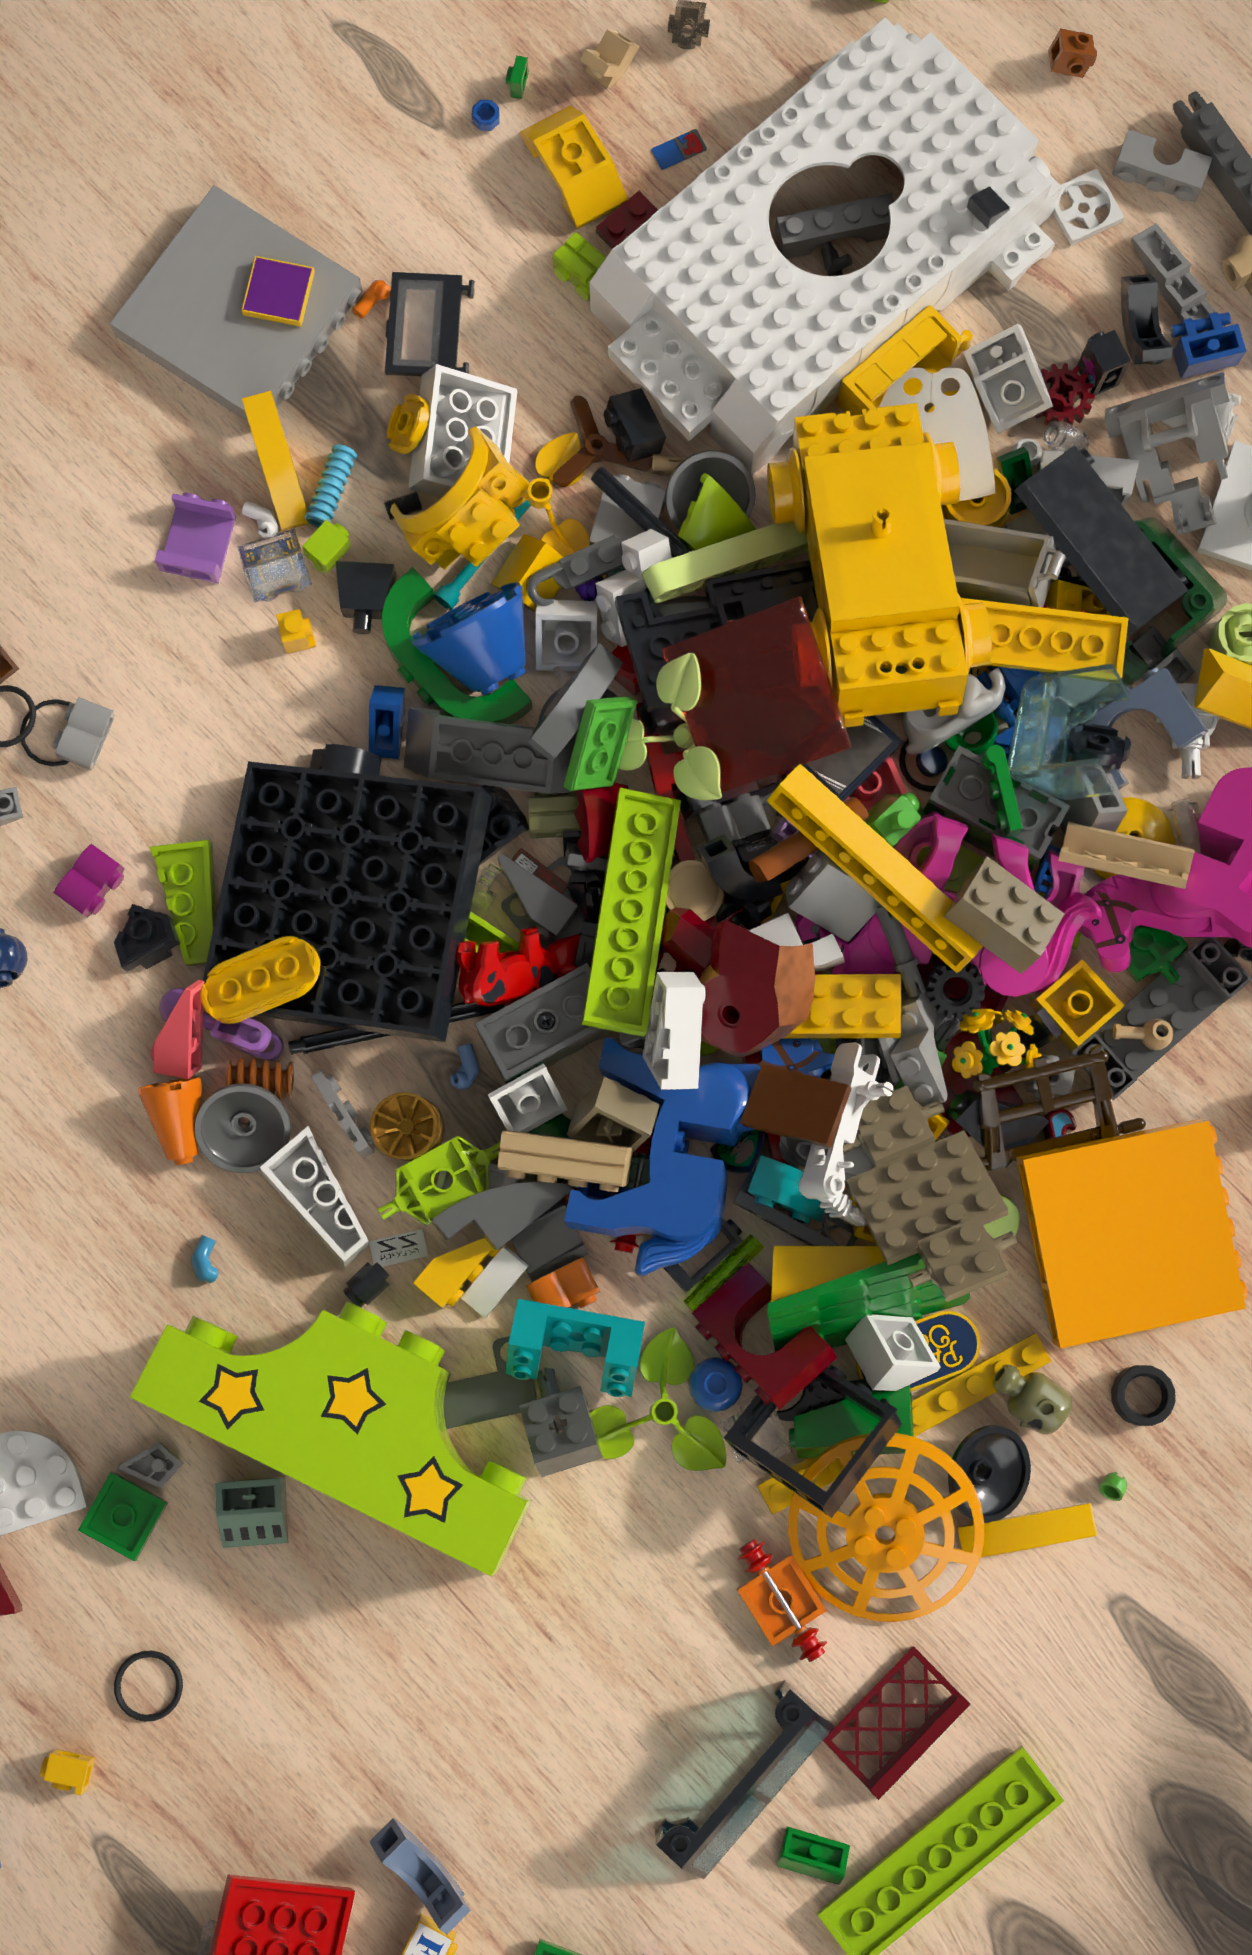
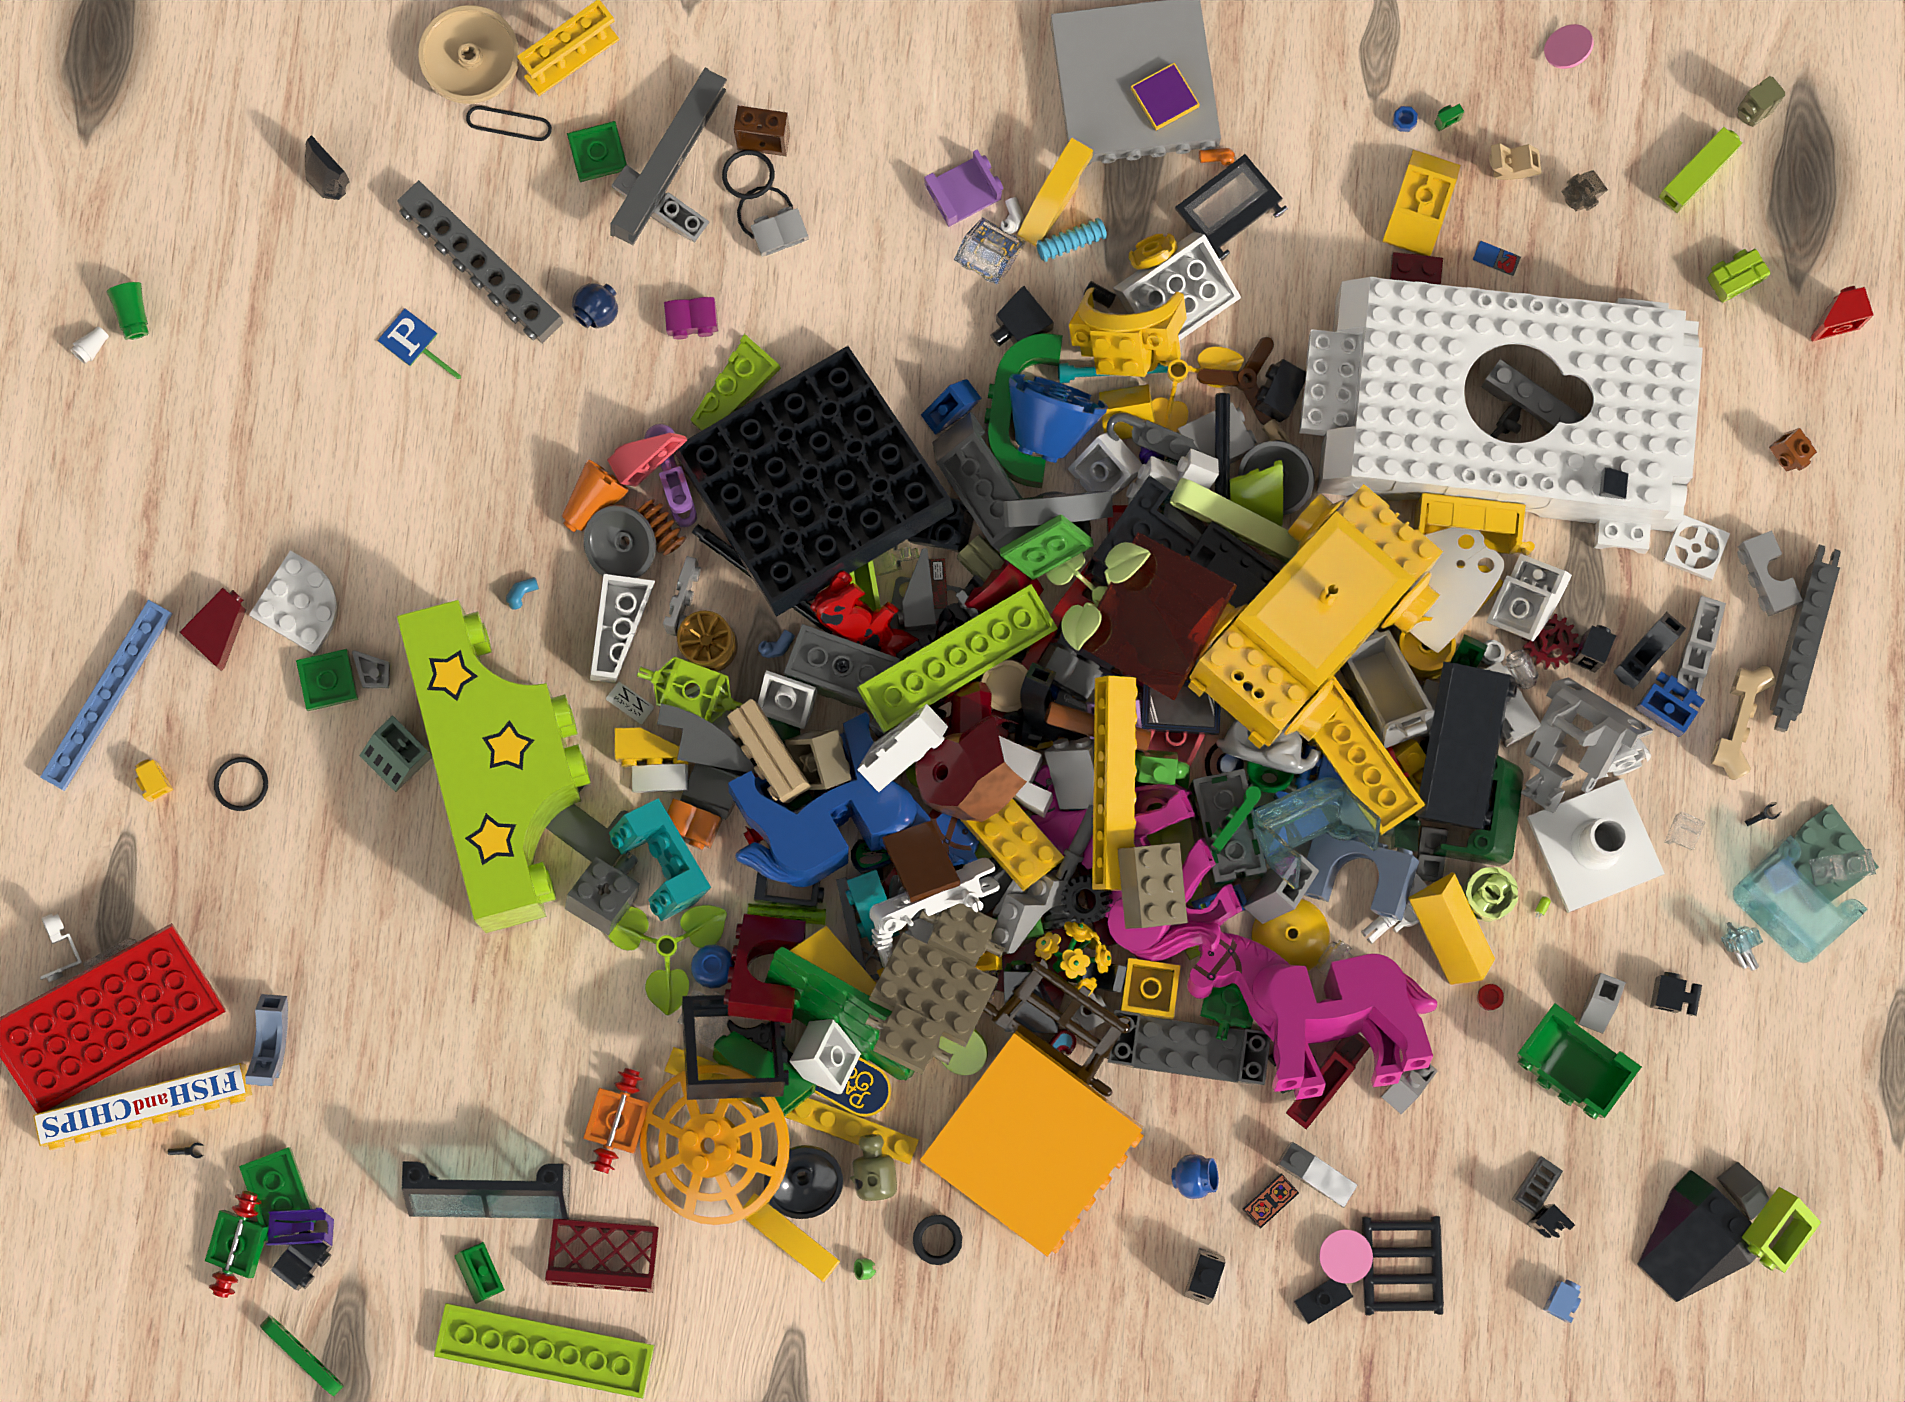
camera: 50 degrees right, 0 degrees up
black plate [114,904,181,972] -> none
yellow tile [200,936,320,1024] -> none
yellow brick [276,609,316,654] -> none
lime brick [302,519,351,574] -> none
black brick [310,744,382,776] -> none
black brick [343,1262,390,1308] -> none
lime brick [552,232,606,301] -> none
tan fence [1058,822,1195,889] -> none
black plate [1066,724,1131,770] -> none
tan bar [1113,1019,1173,1050] -> none

